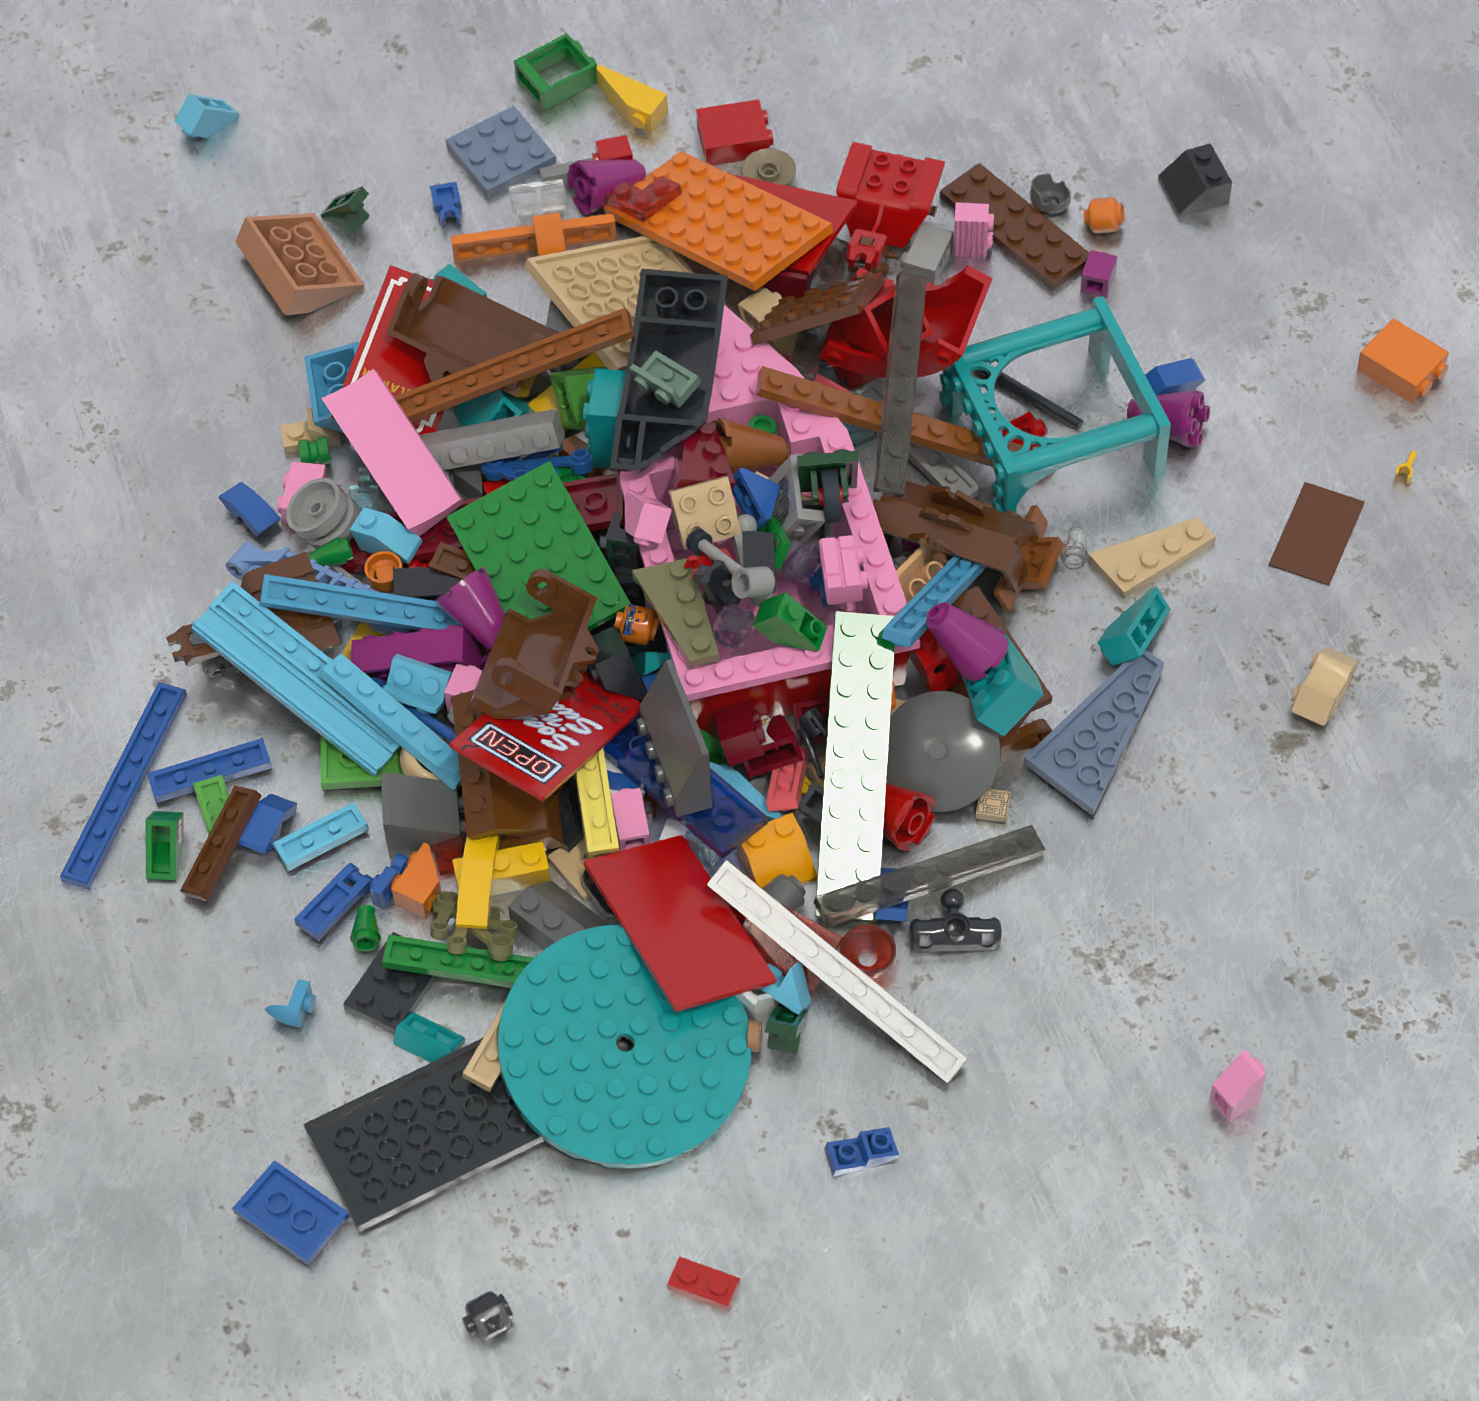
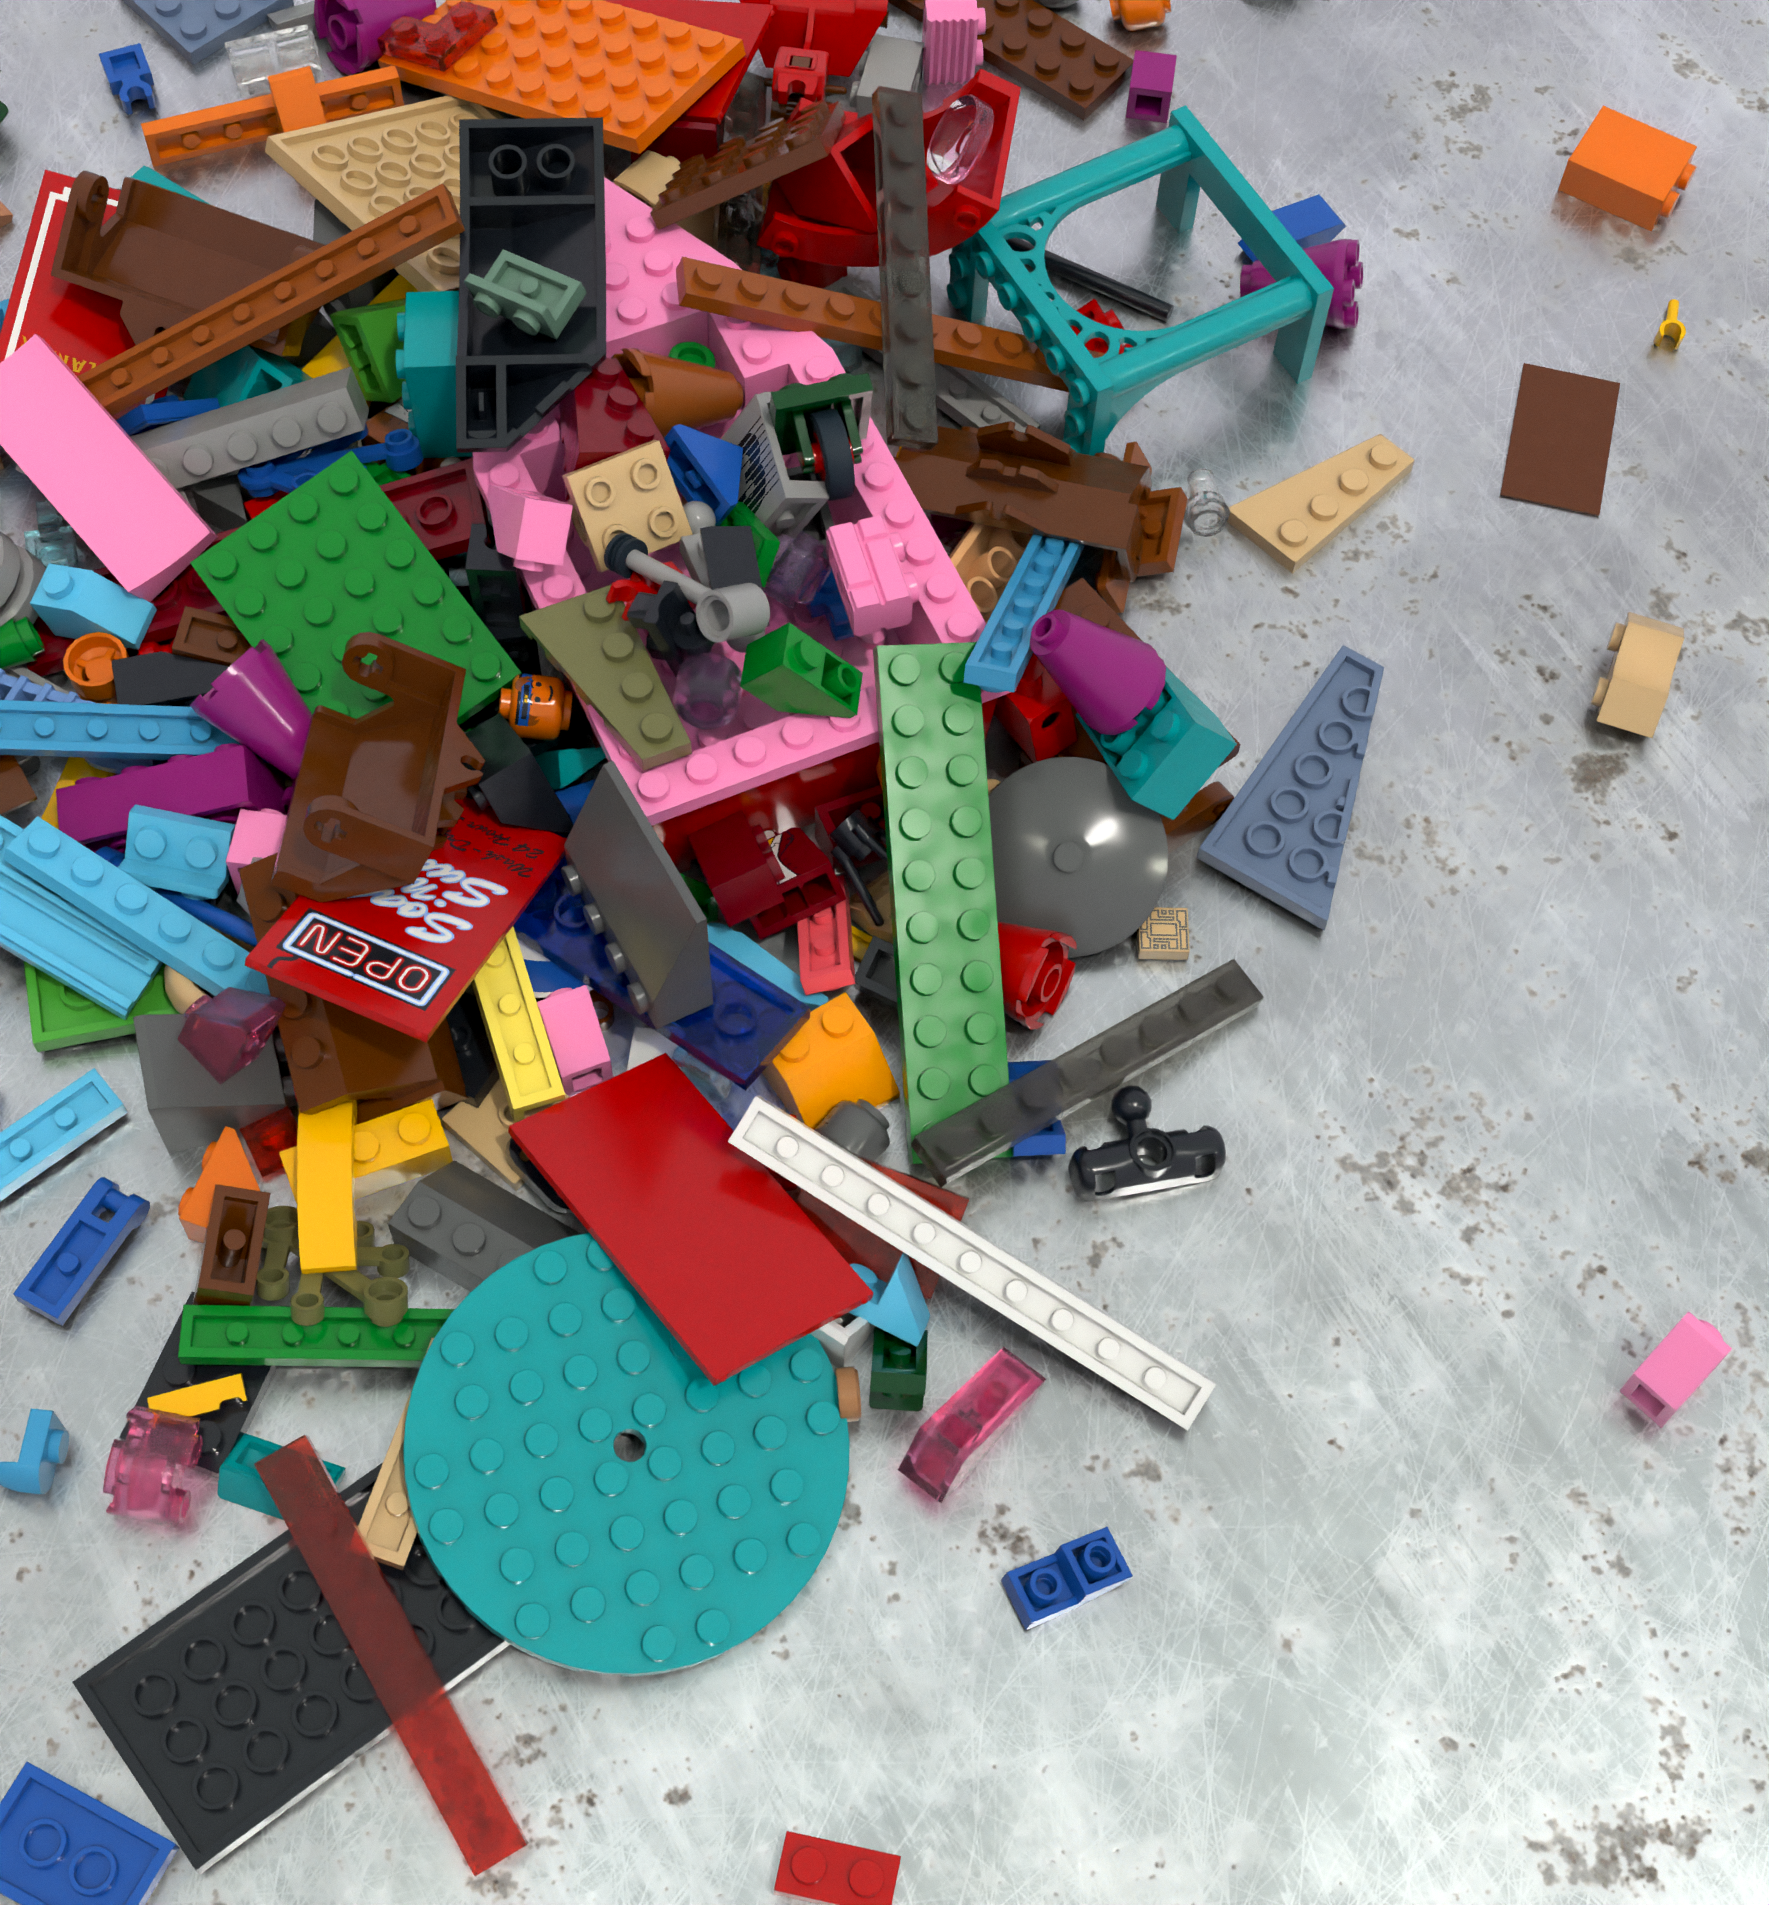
camera: 15 degrees left, 5 degrees up
green cone [350,904,381,952] -> none
blue plate [370,852,409,910] -> none
clear red piece [839,925,896,979] -> none
teal slope [1097,586,1171,666] -> none
none -> clear pink cylinder [103,1405,203,1529]
none -> blue plate [116,395,220,436]
none -> yellow piece [147,1373,248,1425]
none -> clear pink slope [177,987,287,1085]
none -> reddish brown slope [192,1184,270,1306]
none -> clear red plate [254,1435,529,1876]
none -> clear pink slope [898,1347,1046,1503]
none -> clear pink piece [927,94,994,185]

